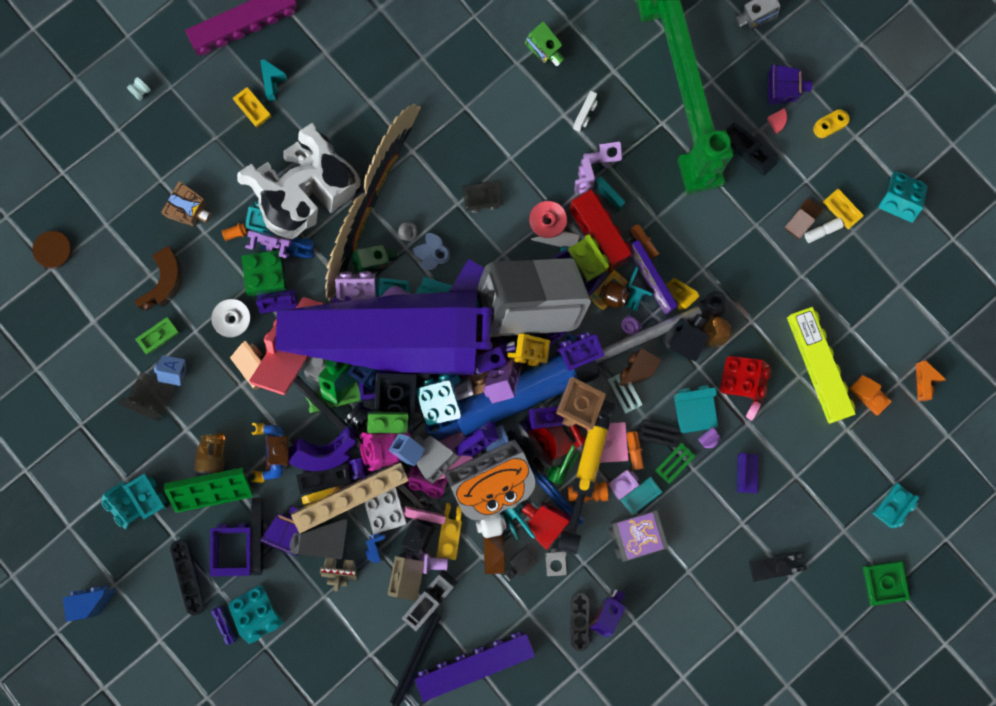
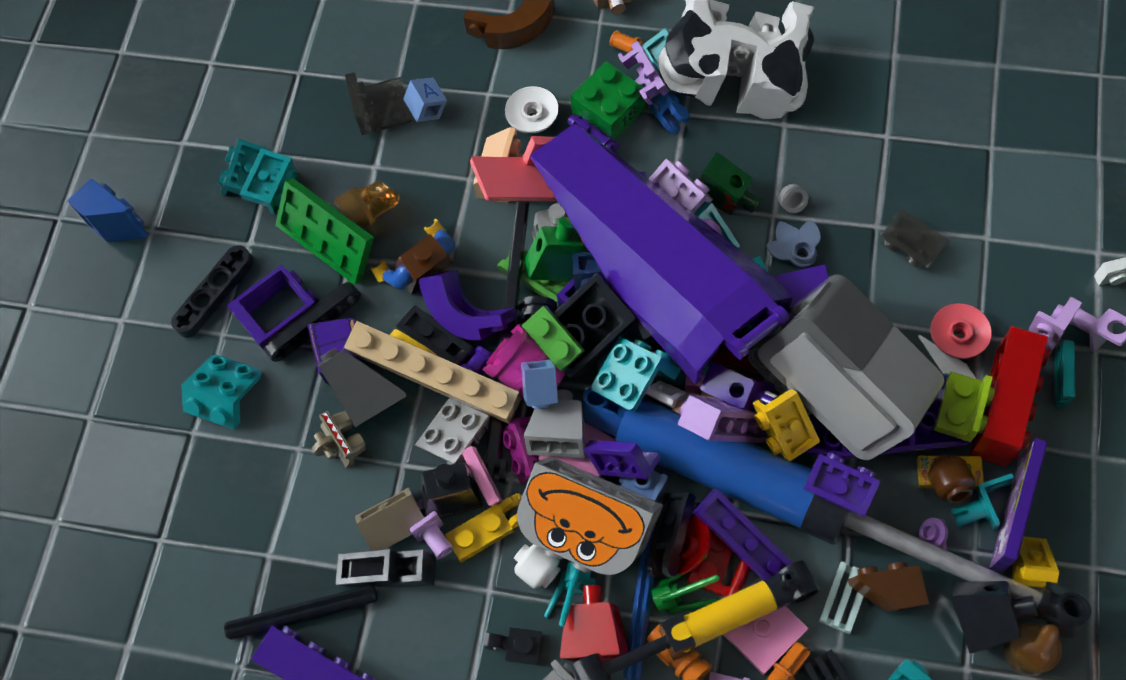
camera: 65 degrees right, 15 degrees down
bright green plate [135,317,179,355] -> none
dark purple axle [211,606,236,645] -> none
piece [325,104,421,302] -> none
blue bracket [365,532,387,564] -> none
reddish brown slope [484,534,504,574] -> none
medium nougat bracket [556,377,606,430] -> none
orange axle [630,224,660,260] -> none

